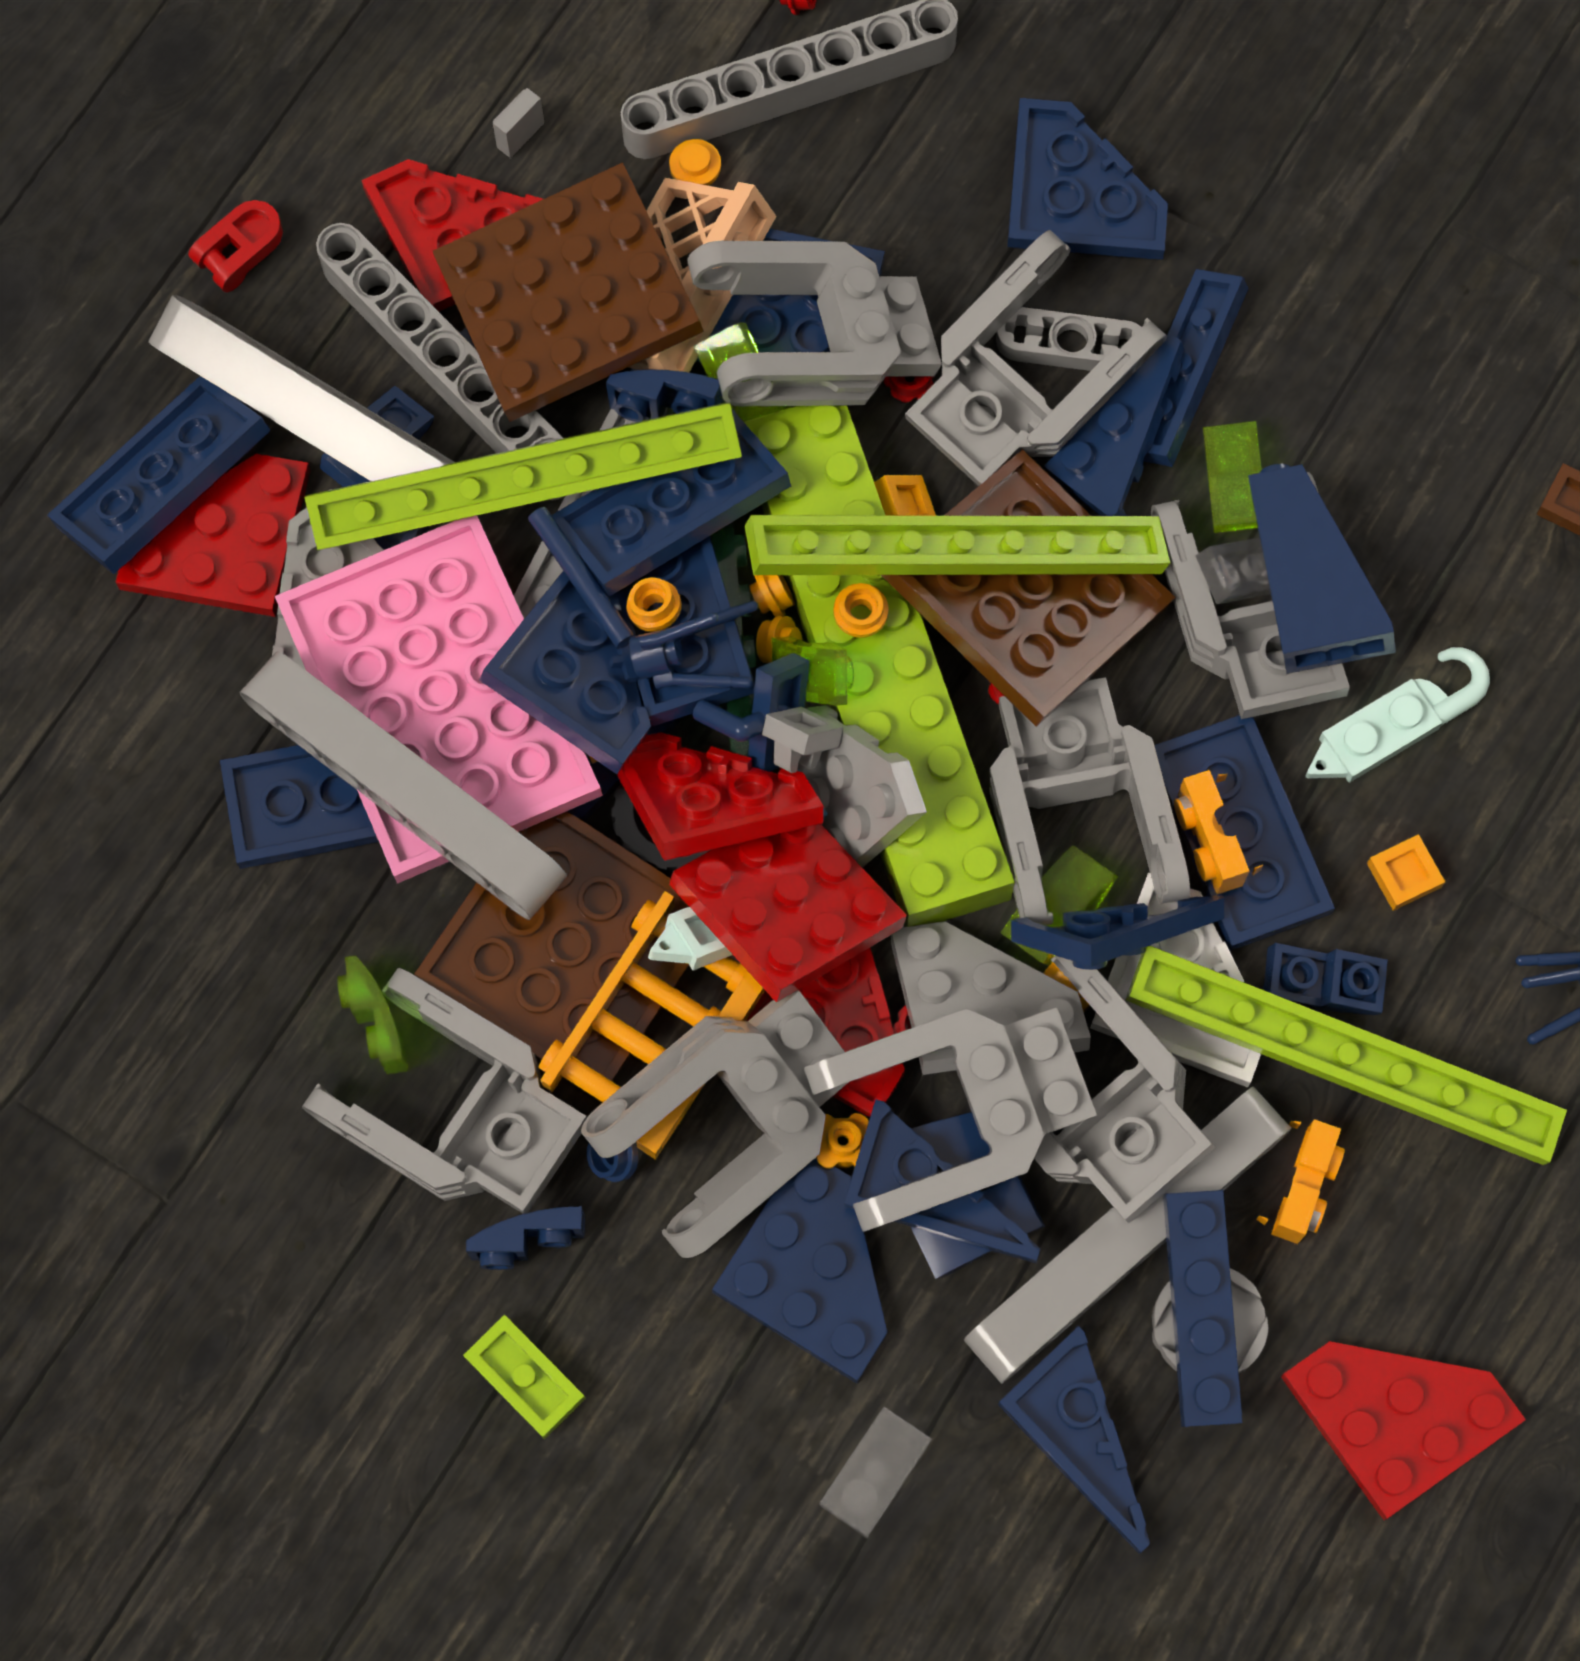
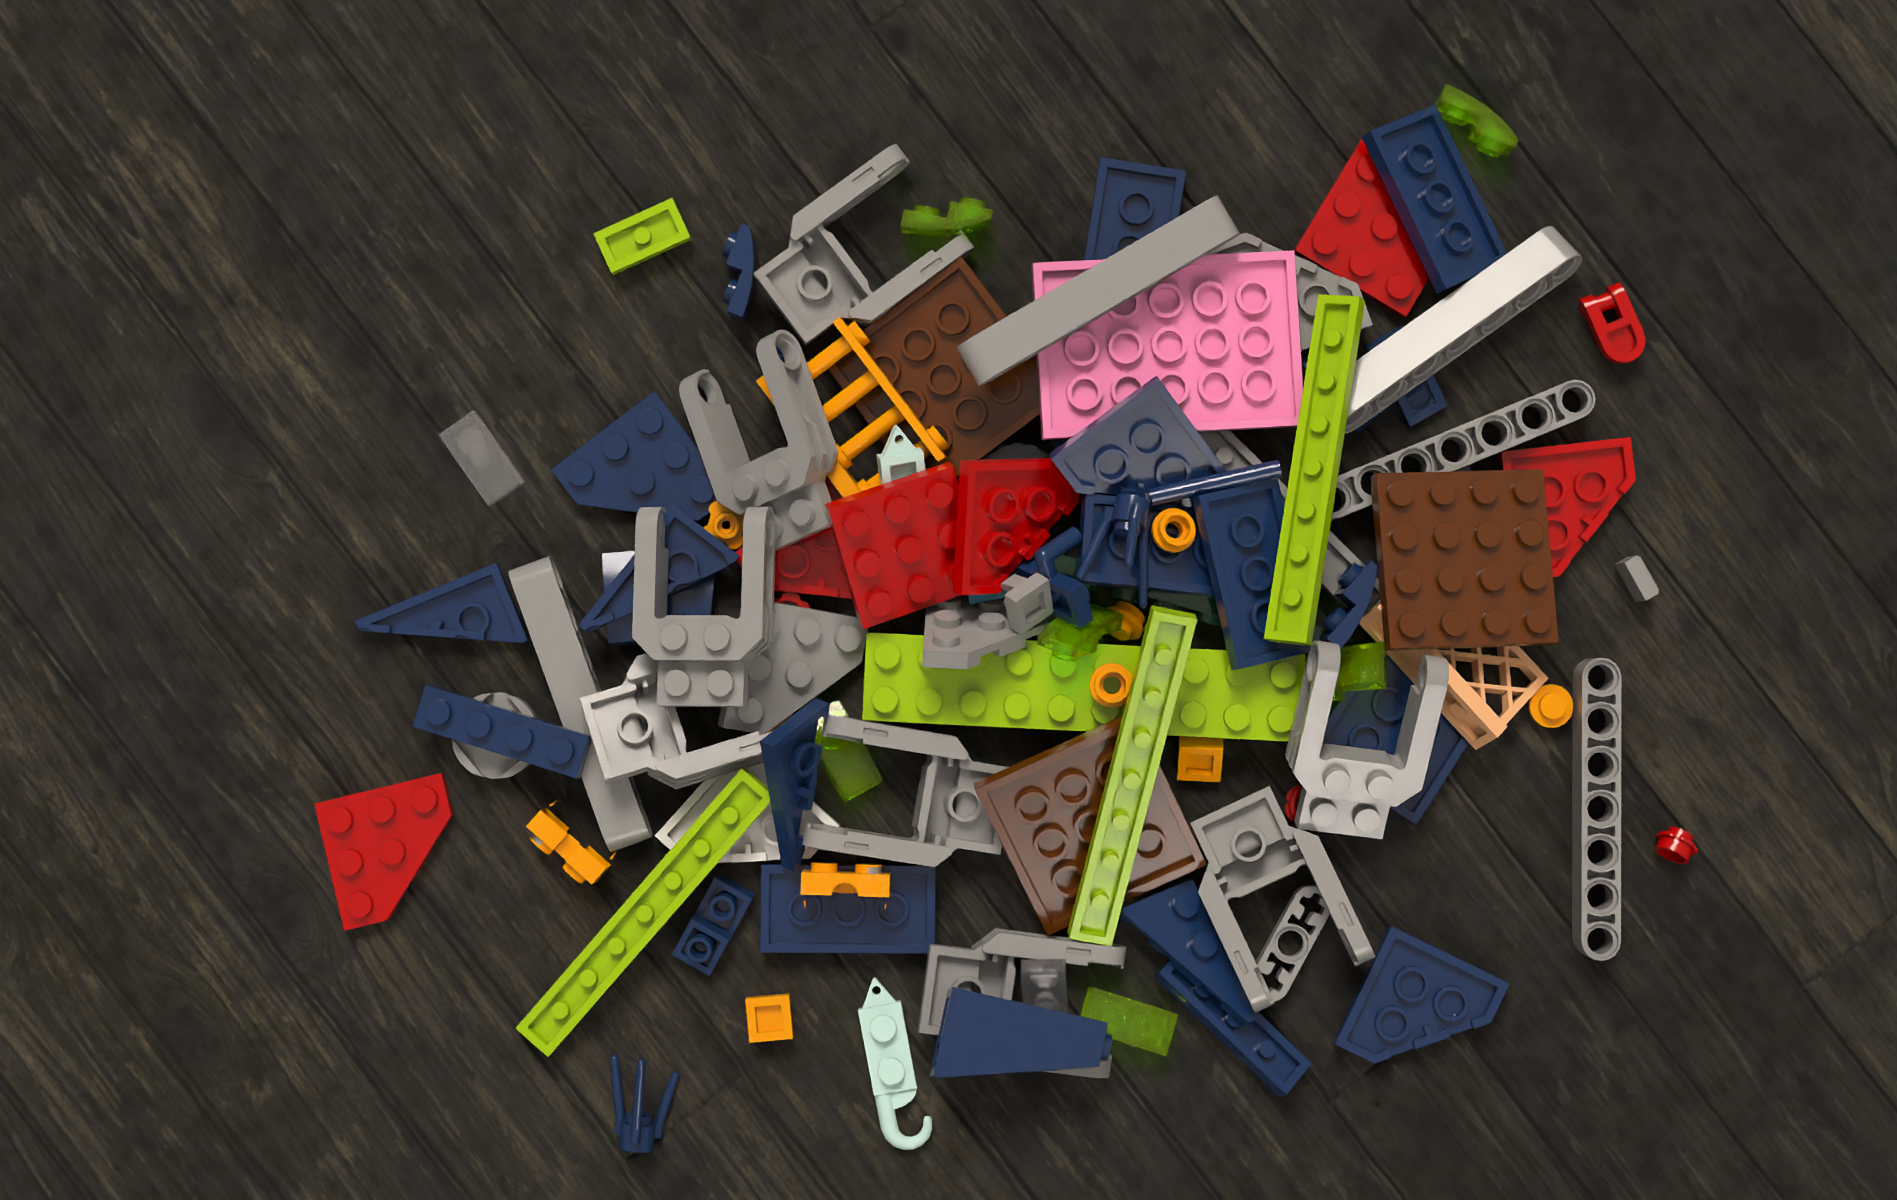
camera: 110 degrees right, 15 degrees up
none -> clear neon green slope [1434,84,1519,157]

